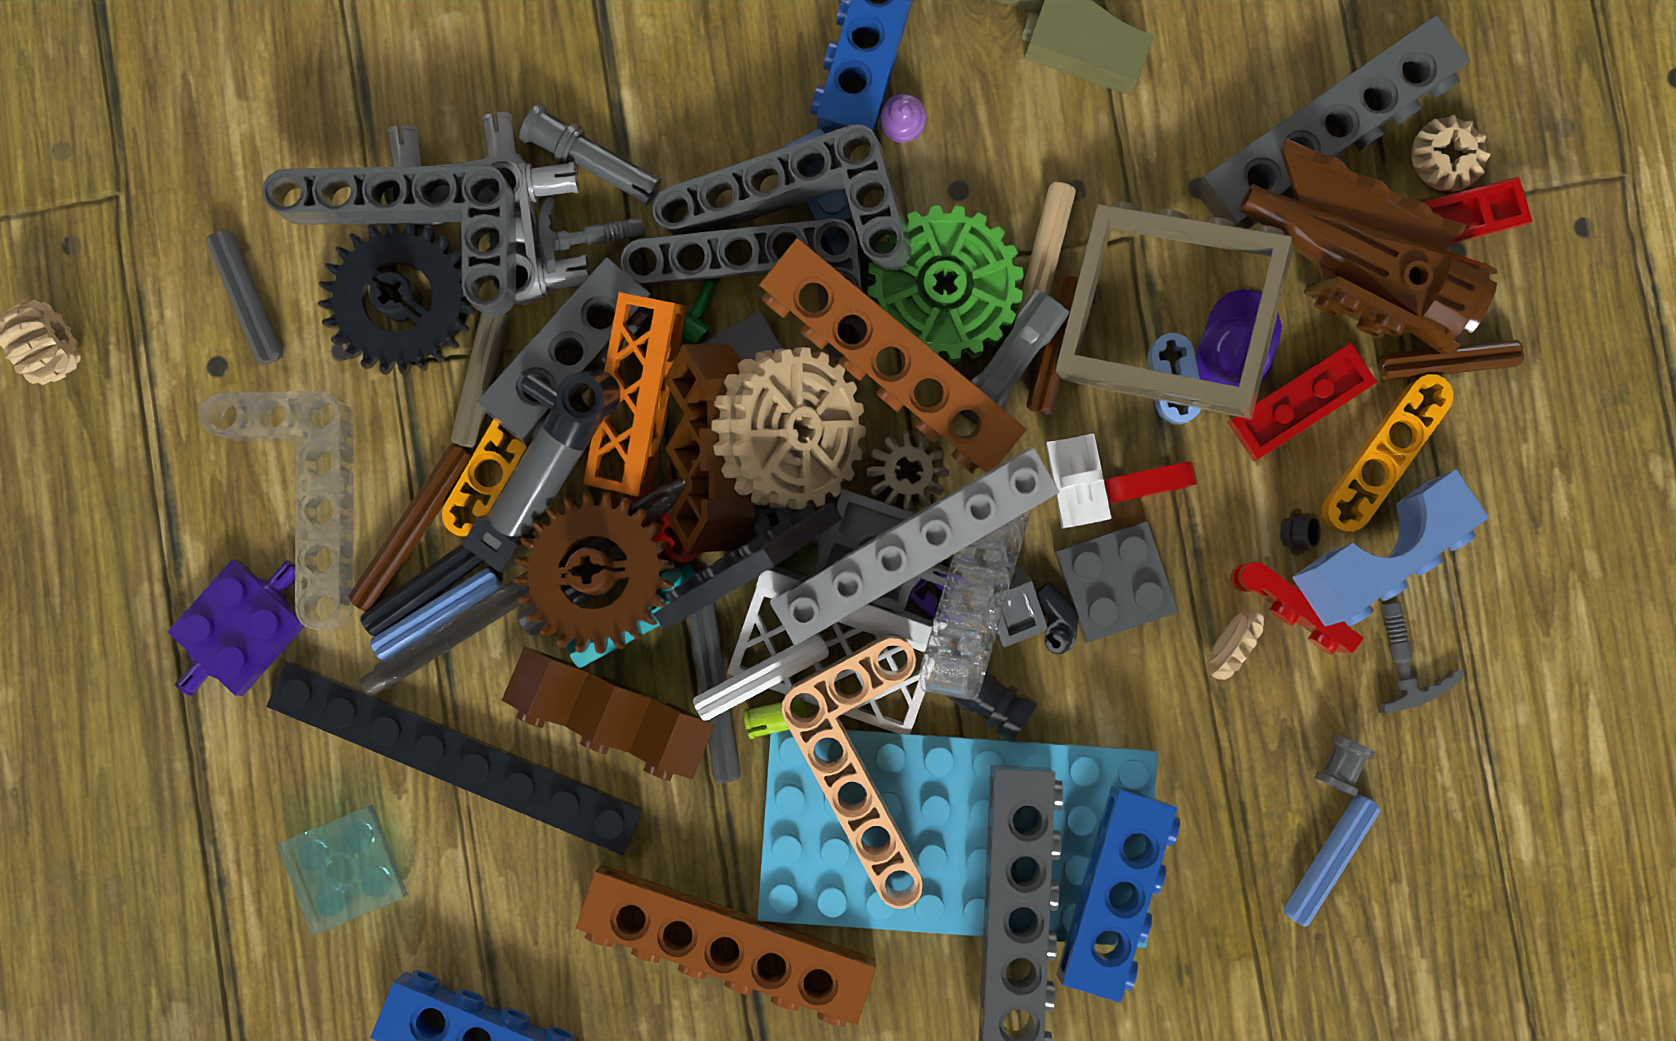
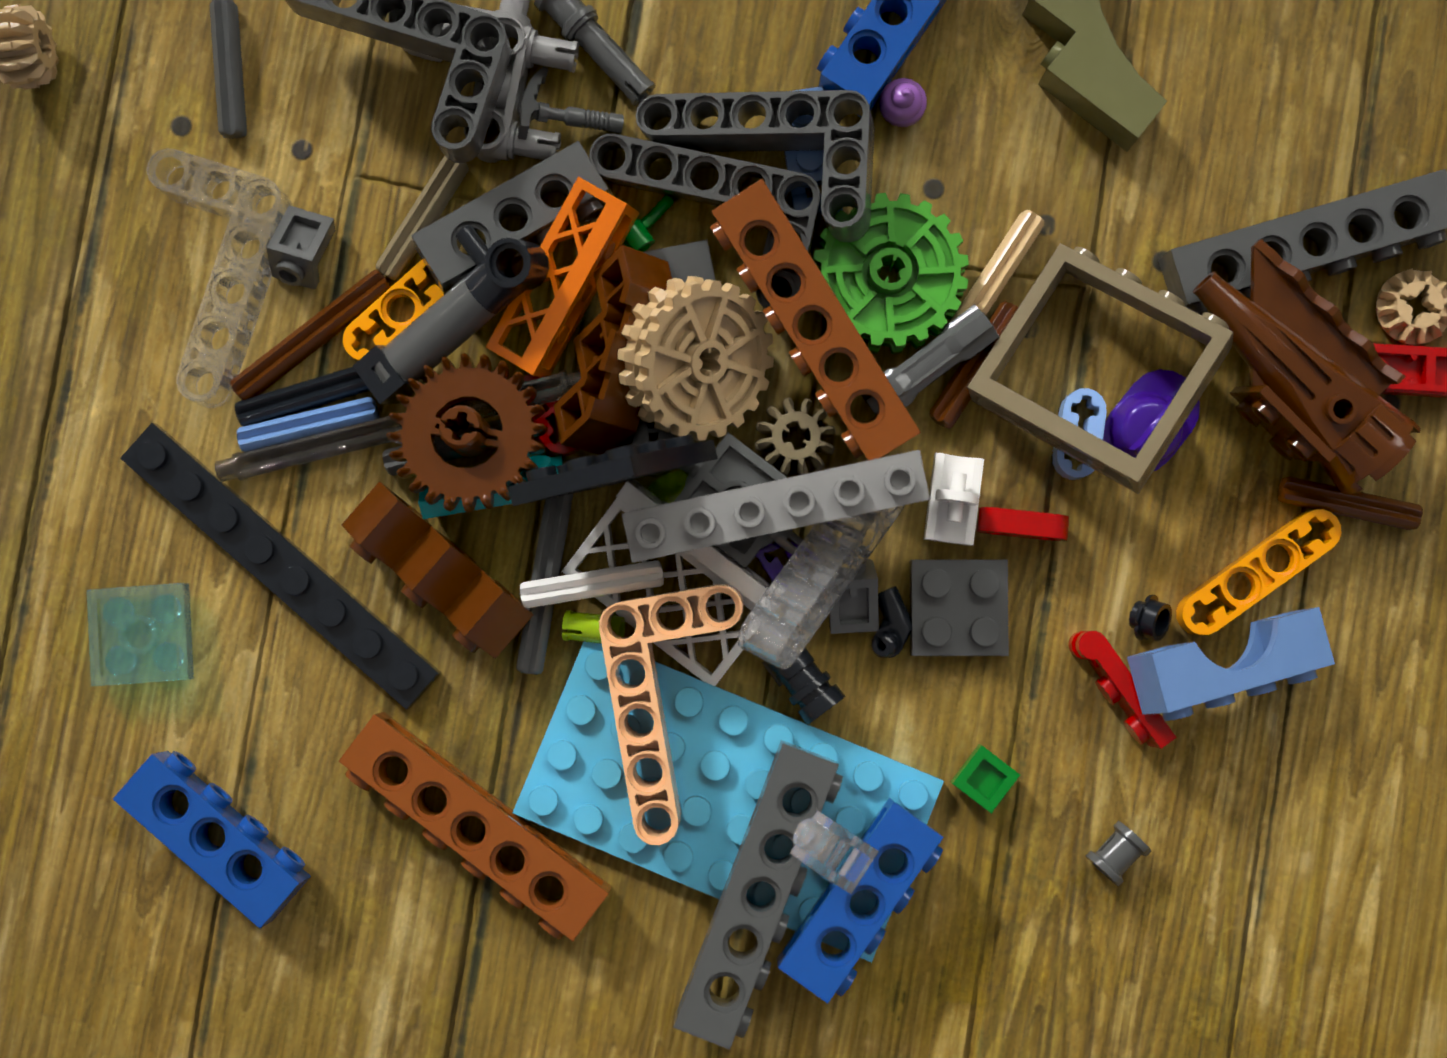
camera: 20 degrees right, 0 degrees up
dark purple plate [167,559,307,697] -> none
black gear [317,223,476,376] -> none
tan gear [1208,609,1264,680] -> none
red plate [1227,343,1378,462] -> none
medium blue axle [1284,794,1381,927] -> none
dark grey piece [1377,602,1465,713] -> none
none -> dark grey bracket [266,205,335,289]
none -> clear brick [790,810,879,894]
none -> green plate [950,744,1020,814]

